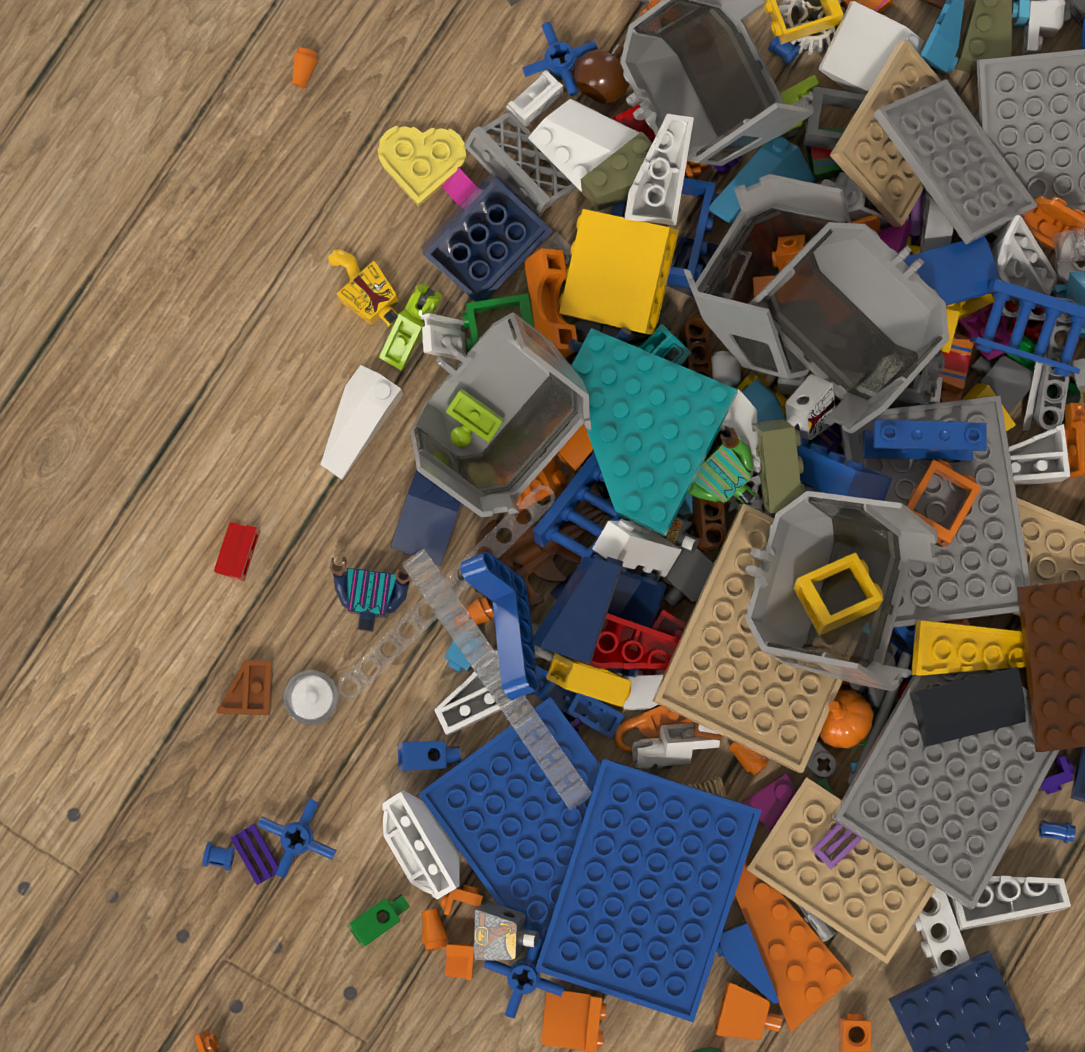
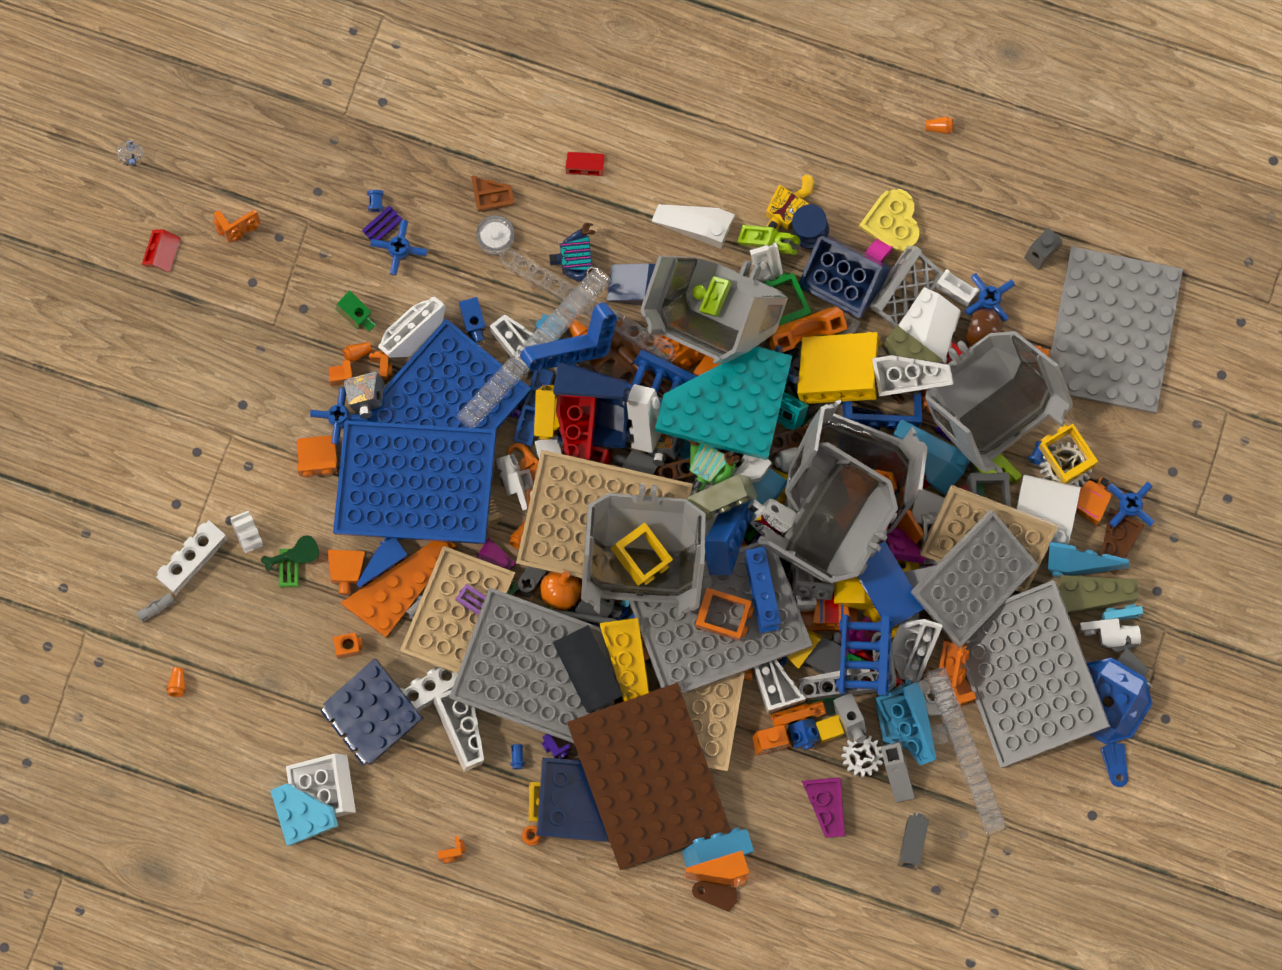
camera: 75 degrees right, 5 degrees down
none -> dark blue hat [792,204,830,249]

